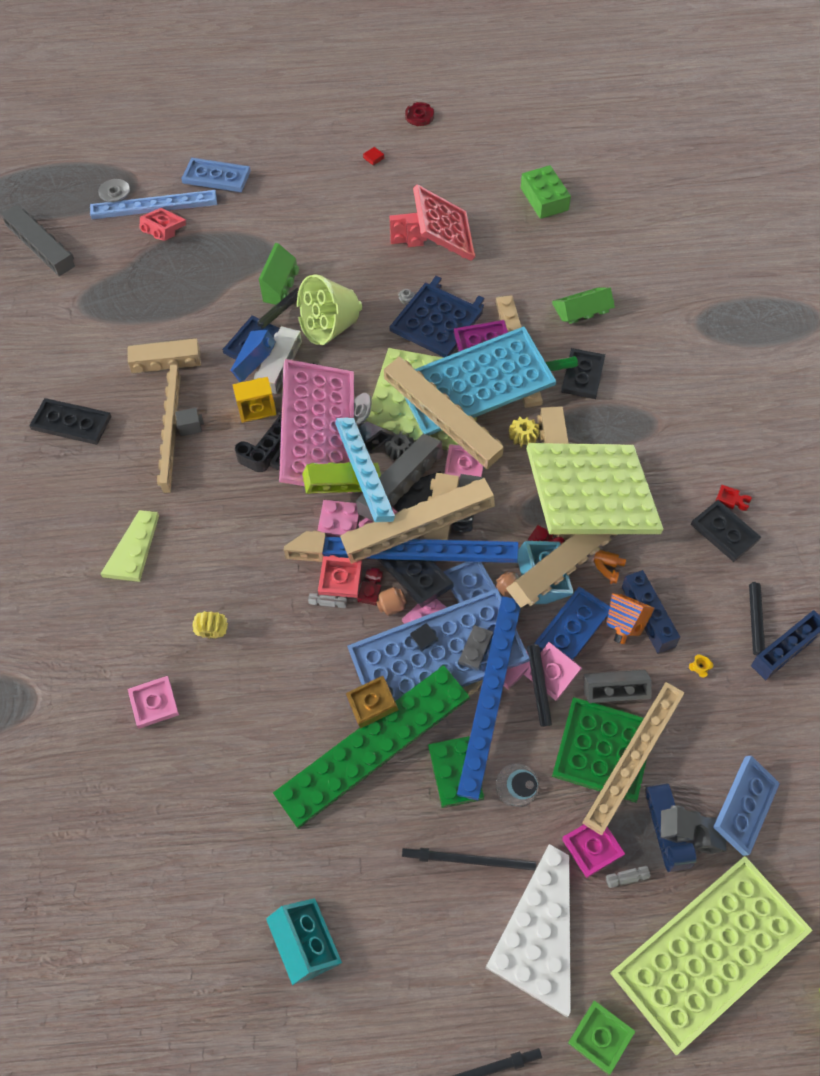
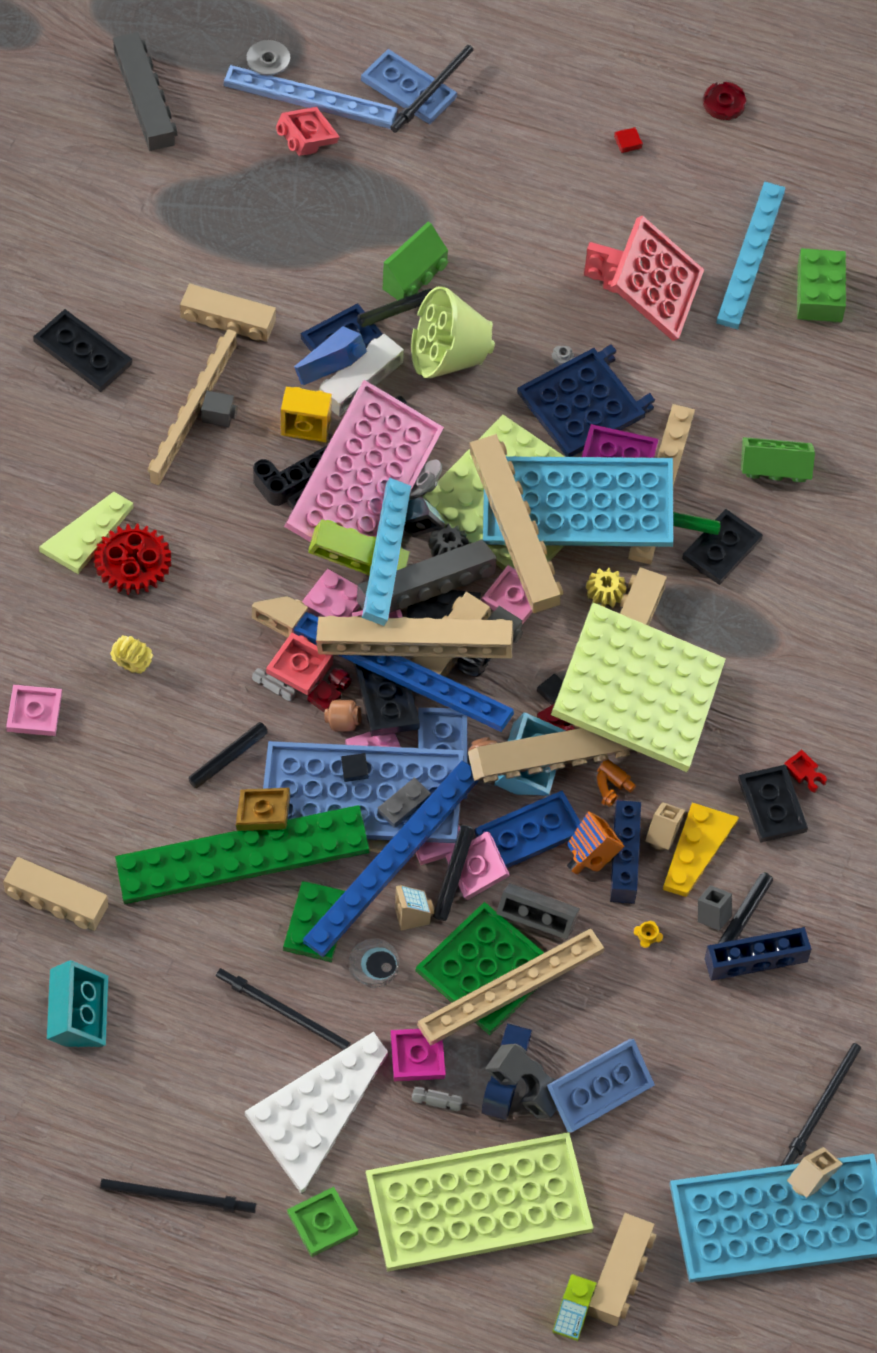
camera: 20 degrees right, 0 degrees up
none -> tan brick [3,857,108,931]
none -> red gear [94,524,172,595]
none -> black axle [189,722,268,788]
none -> black bar [390,45,474,133]
none -> tan slope [395,885,434,930]
none -> black tile [537,673,563,705]
none -> tan slope [645,802,685,850]
none -> yellow wing [663,803,739,897]
none -> dark grey brick [698,885,732,931]
none -> medium azure plate [716,182,786,329]

